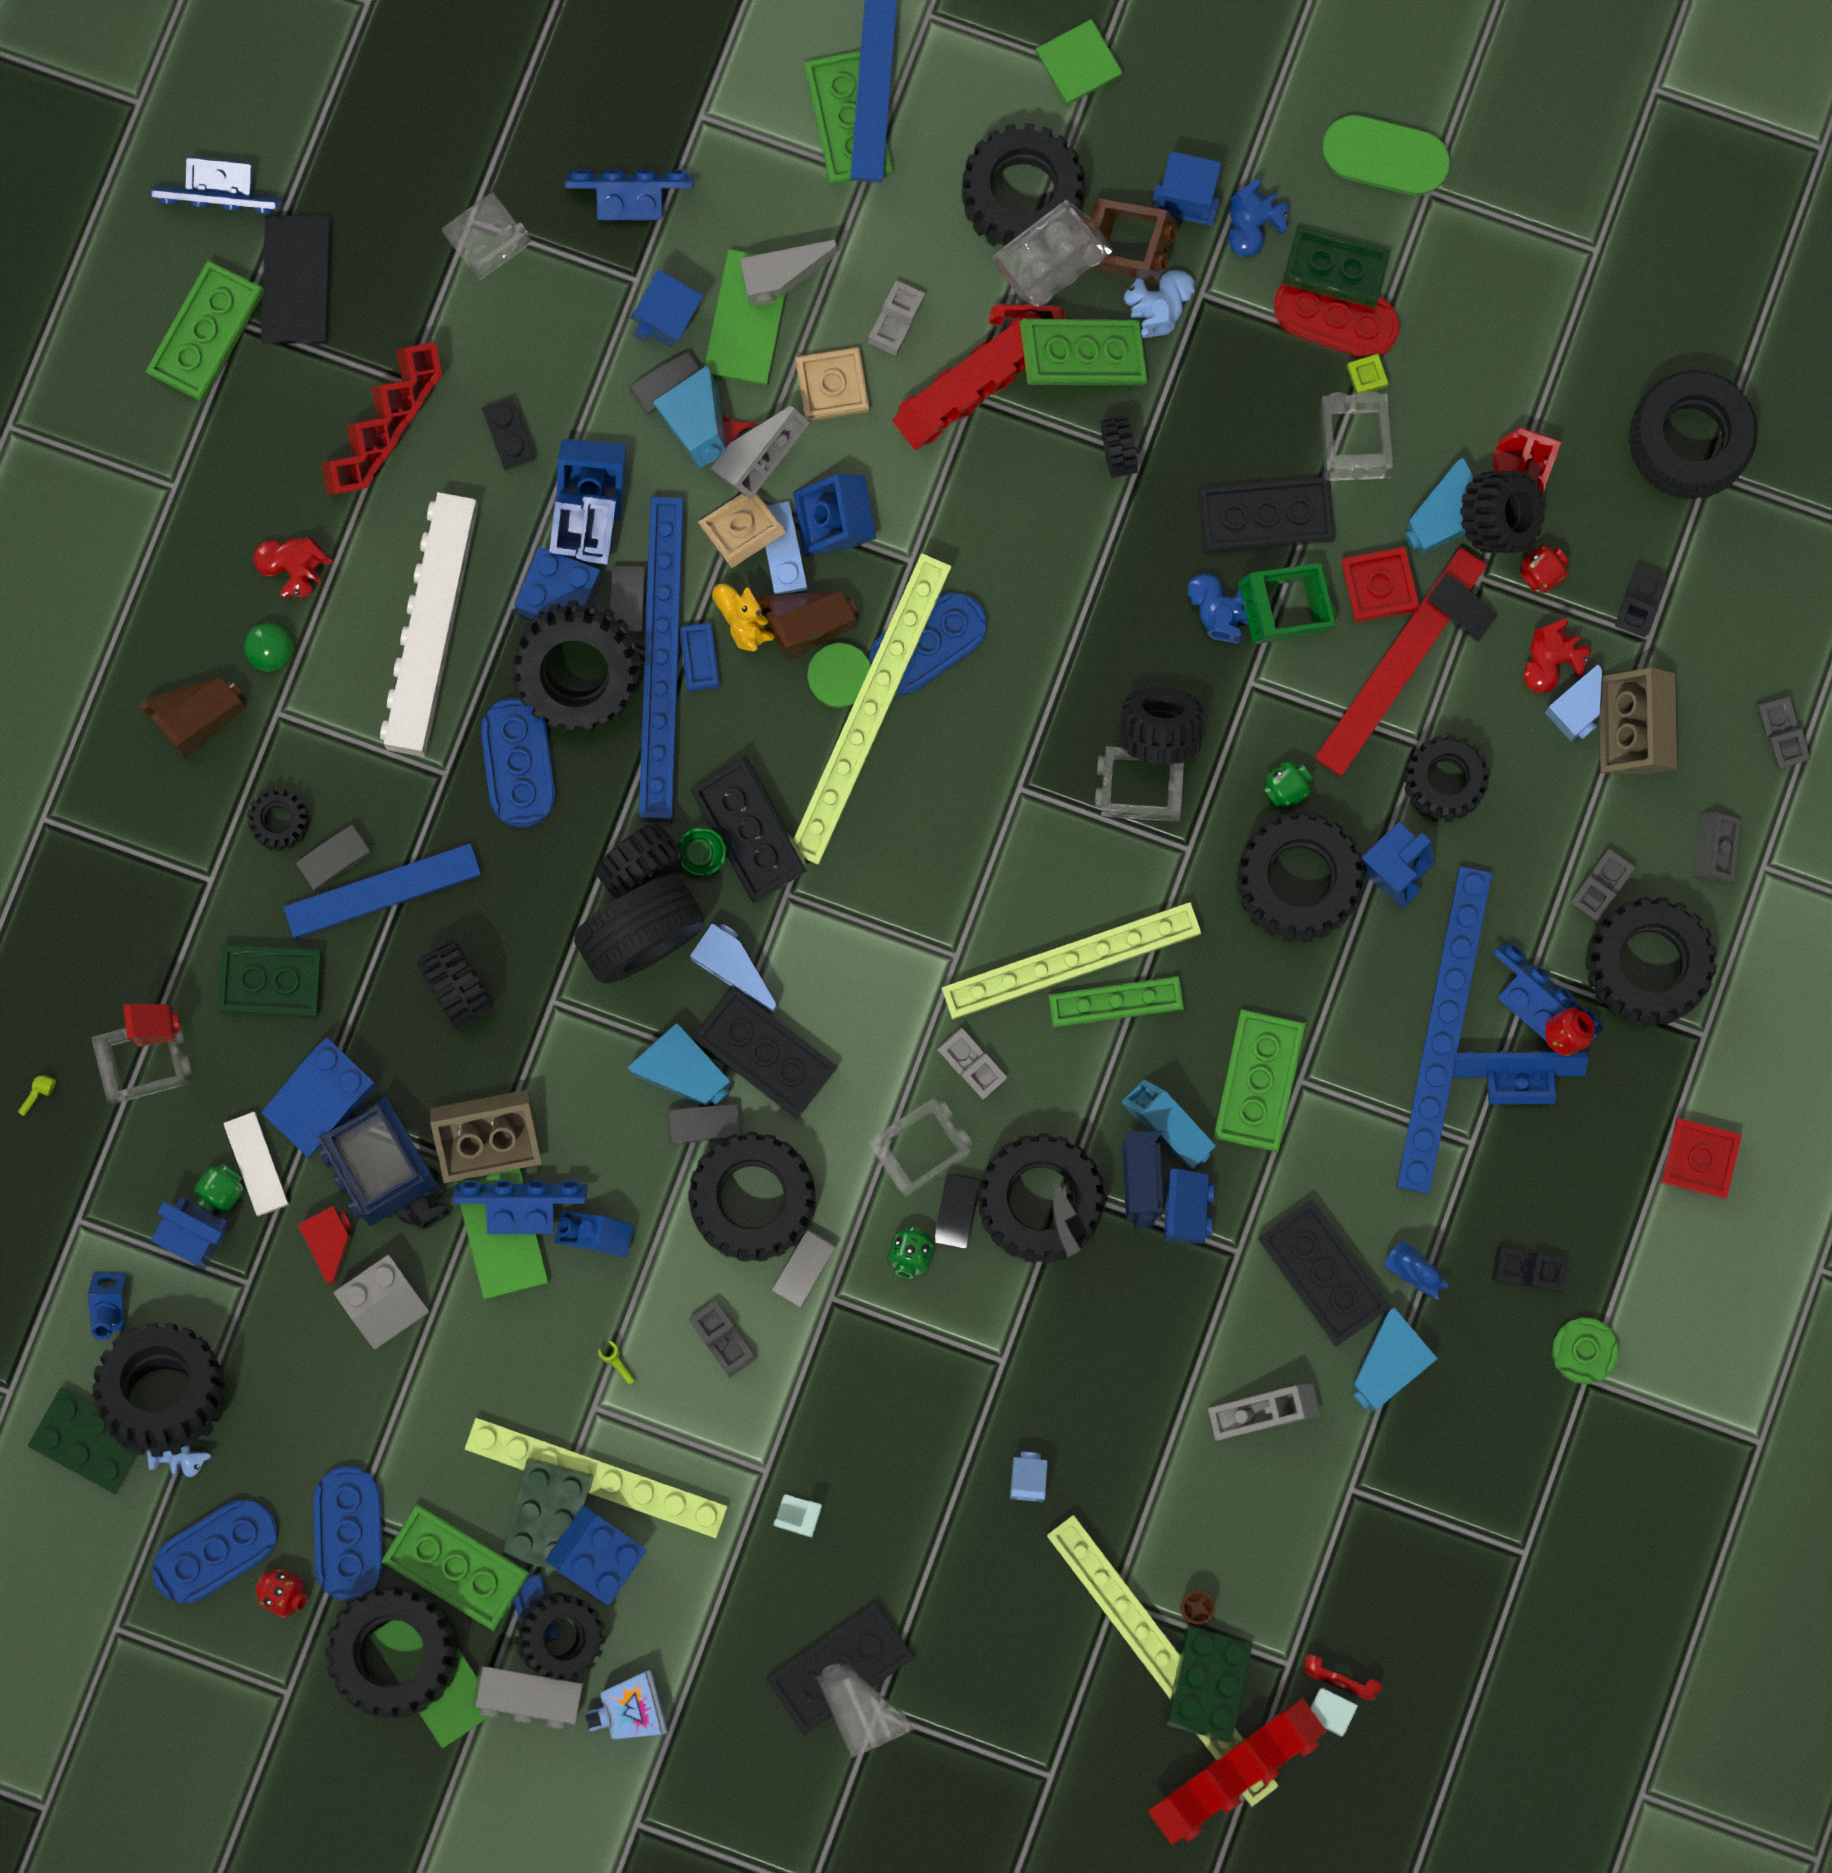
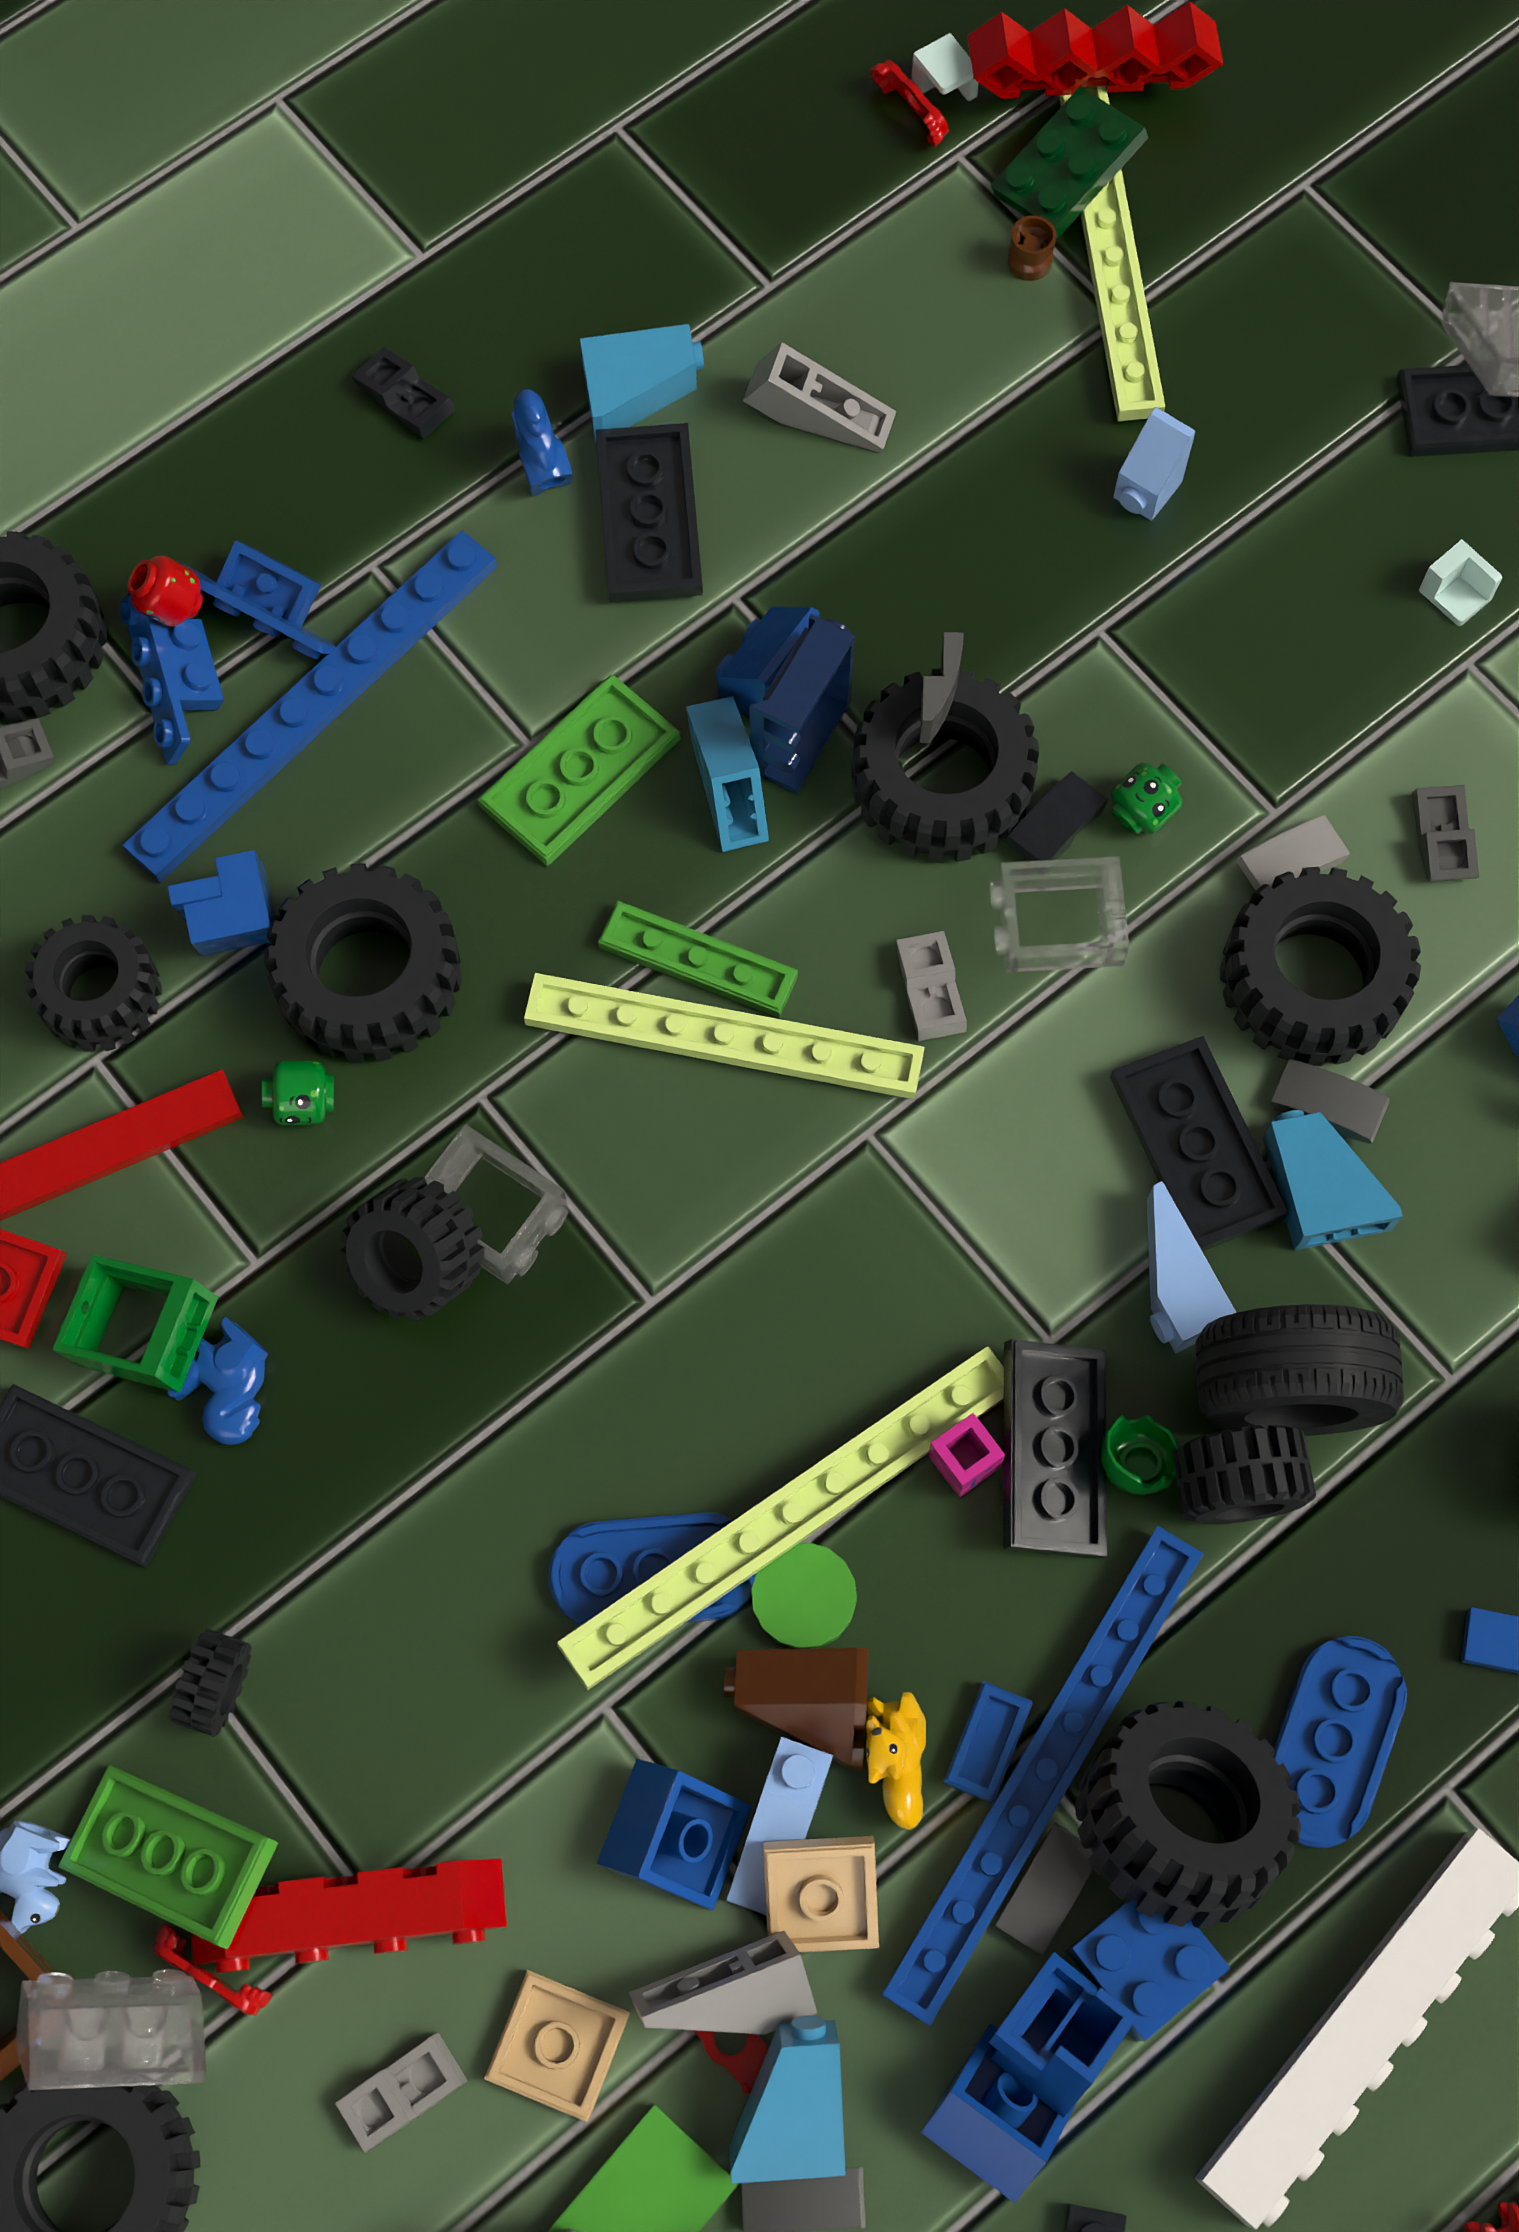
camera: 150 degrees left, 10 degrees down
bright green tile [1551,1317,1619,1385] -> none
red plate [1661,1118,1742,1200] -> none
none -> dark pink brick [928,1413,1005,1498]

